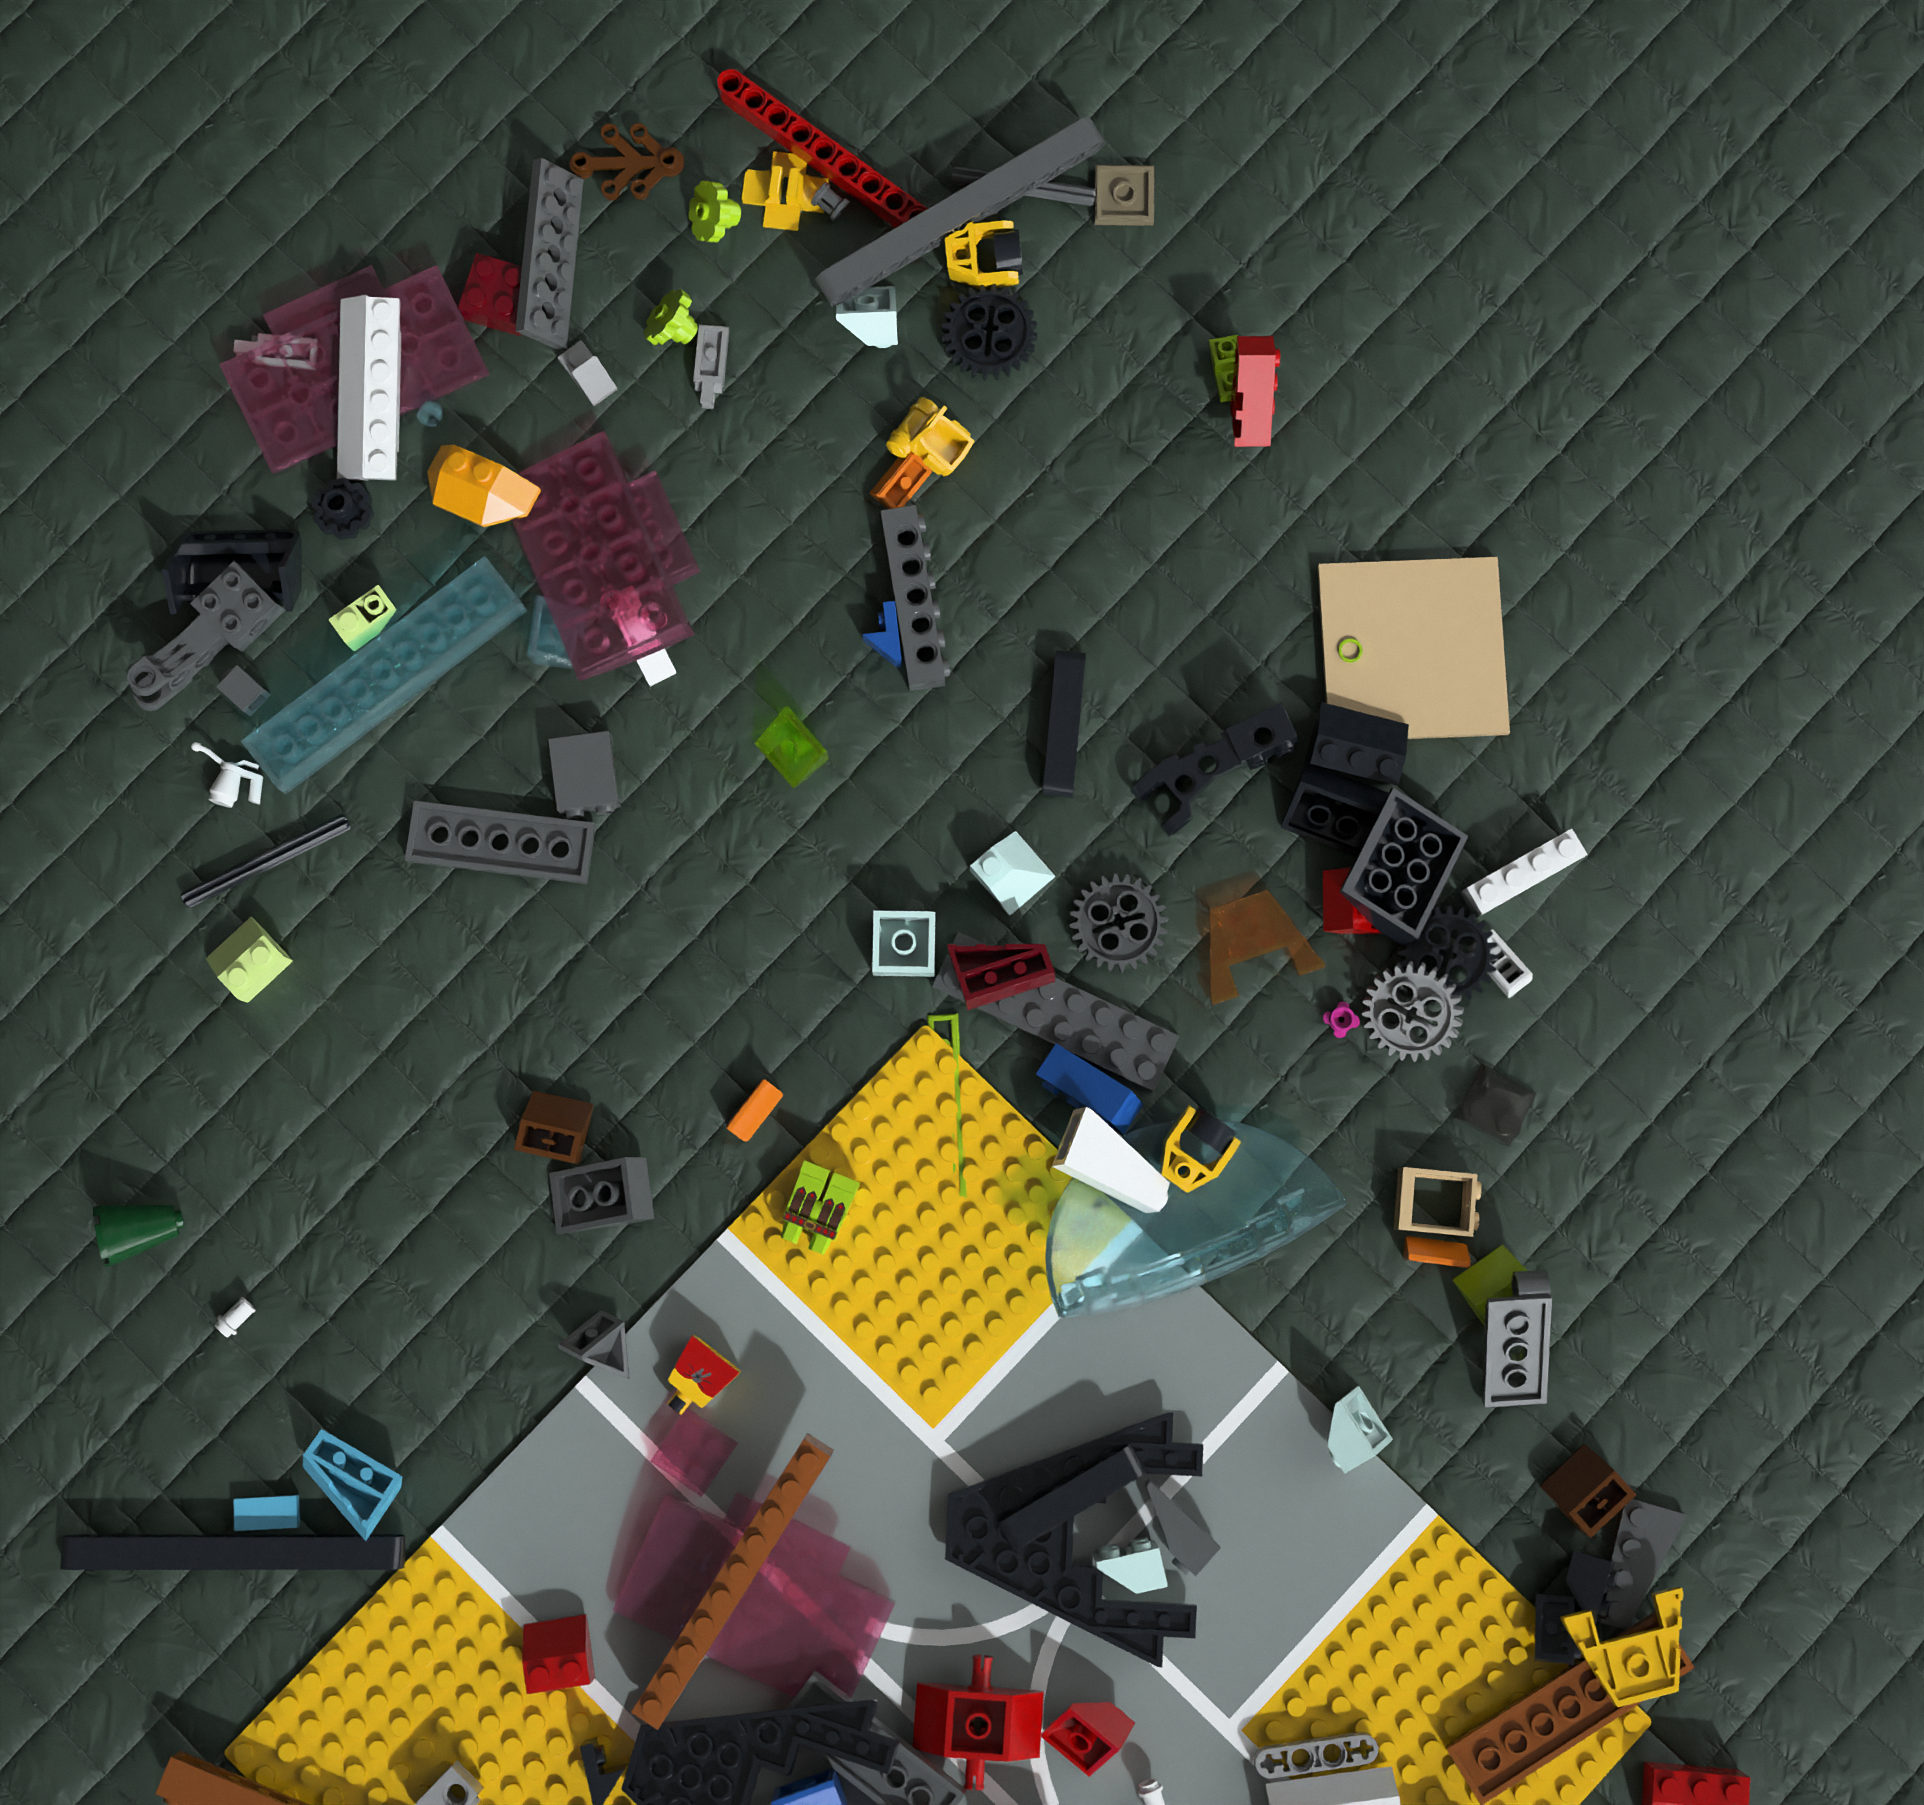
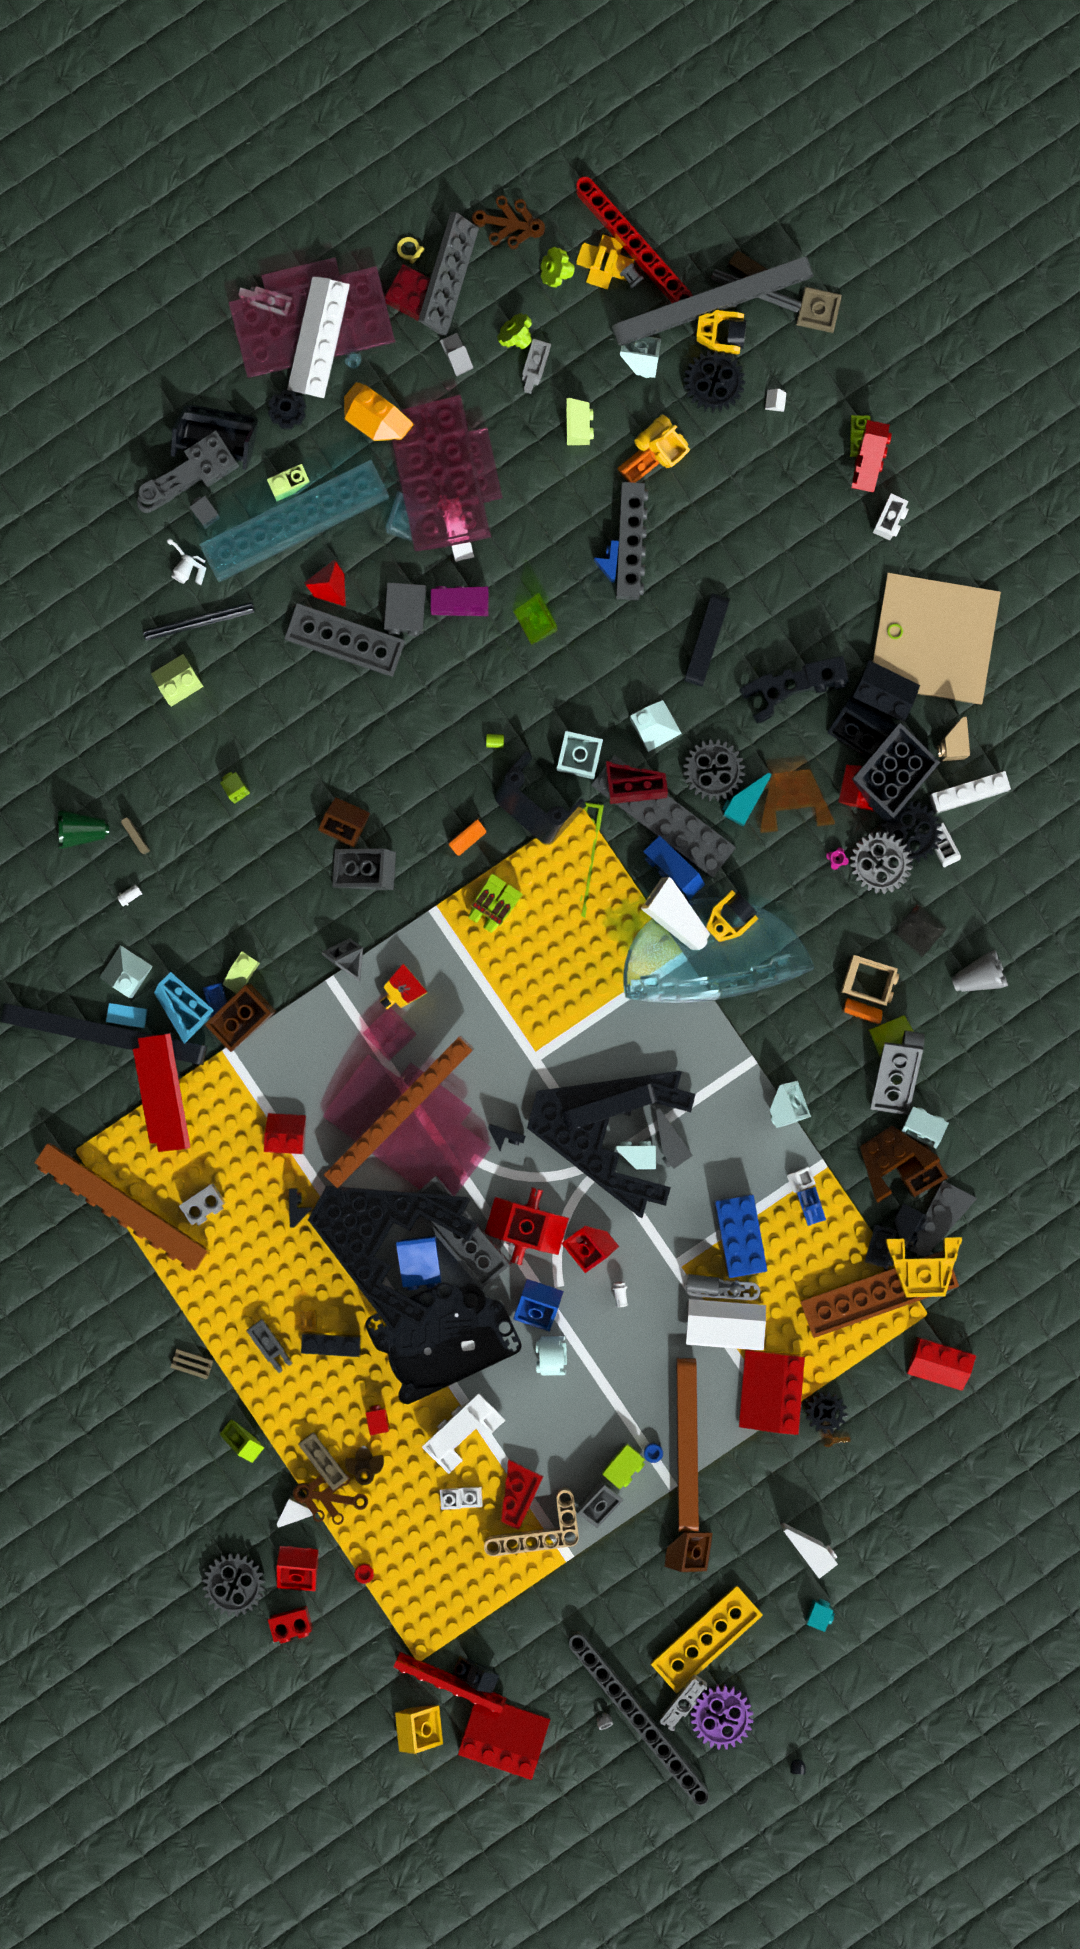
camera: 15 degrees right, 5 degrees up
none -> light aqua slope [100,945,153,998]
none -> dark tan tile [121,817,150,854]
none -> red slope [133,1033,191,1152]
none -> blue tile [203,983,227,1018]
none -> reddish brown slope [205,983,276,1052]
none -> lime slope [220,772,250,804]
none -> yellowish green slope [223,952,260,994]
none -> red slope [304,560,346,607]
none -> light yellow piece [397,237,425,264]
none -> magenta wedge [431,586,489,616]
none -> lime hinge [486,734,504,748]
none -> black slope [488,1124,526,1151]
none -> black windscreen [495,751,586,845]
none -> yellowish green slope [566,398,594,445]
none -> dark grey wheel [686,1274,745,1296]
none -> blue brick [714,1194,767,1278]
none -> teal slope [722,773,772,826]
none -> dark brown slope [727,251,768,278]
none -> white slope [765,388,786,412]
none -> white slope [787,1166,816,1193]
none -> blue hips [797,1187,826,1226]
none -> reddish brown wing [860,1126,940,1203]
none -> white brick [873,494,909,540]
none -> light aqua brick [901,1107,948,1149]
none -> tan slope [937,717,970,762]
none -> light grey cone [951,950,1008,992]

